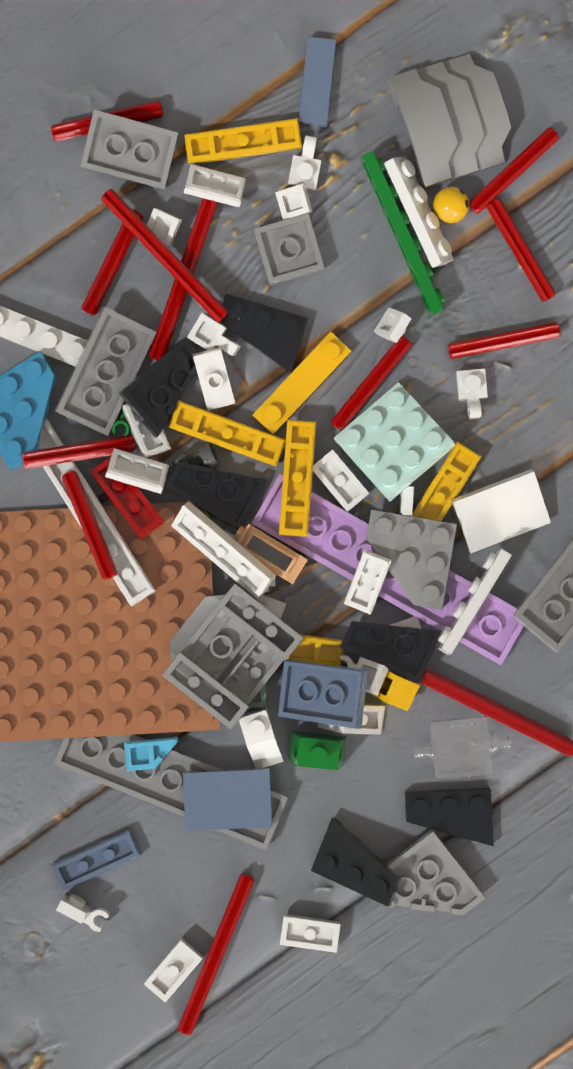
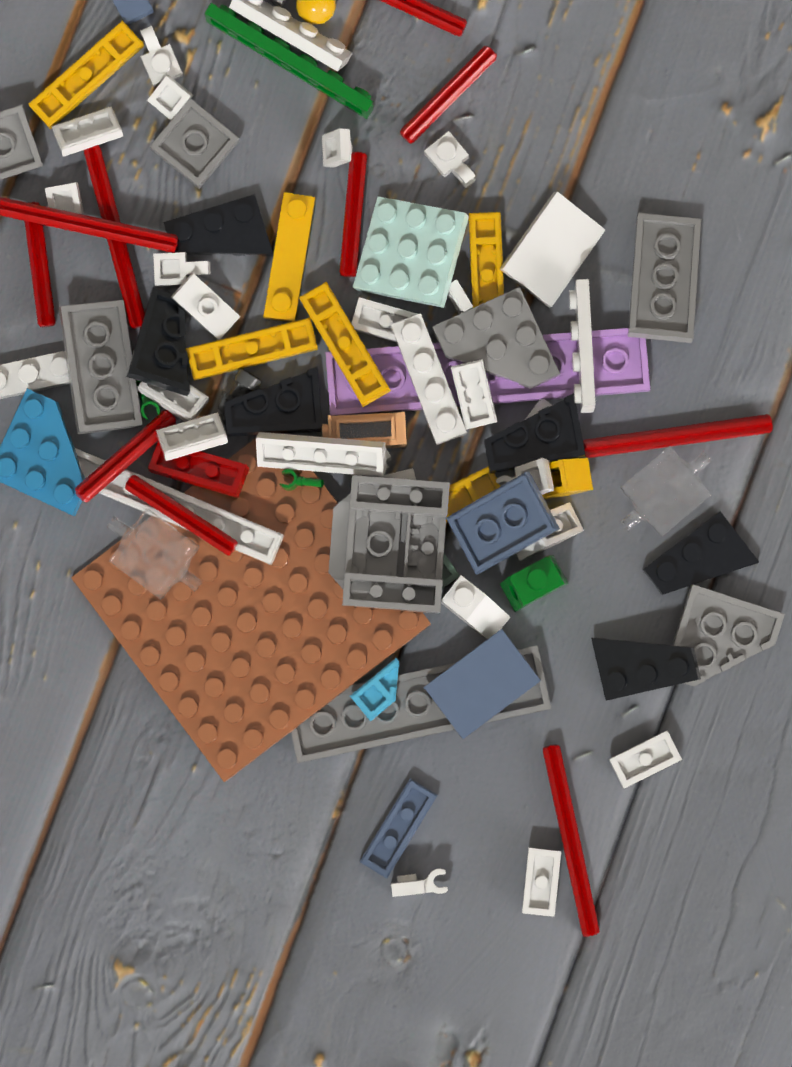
camera: 35 degrees left, 5 degrees down
none -> clear plate [107,509,203,599]
none -> green hand [280,469,324,491]
none -> white plate [391,313,467,445]

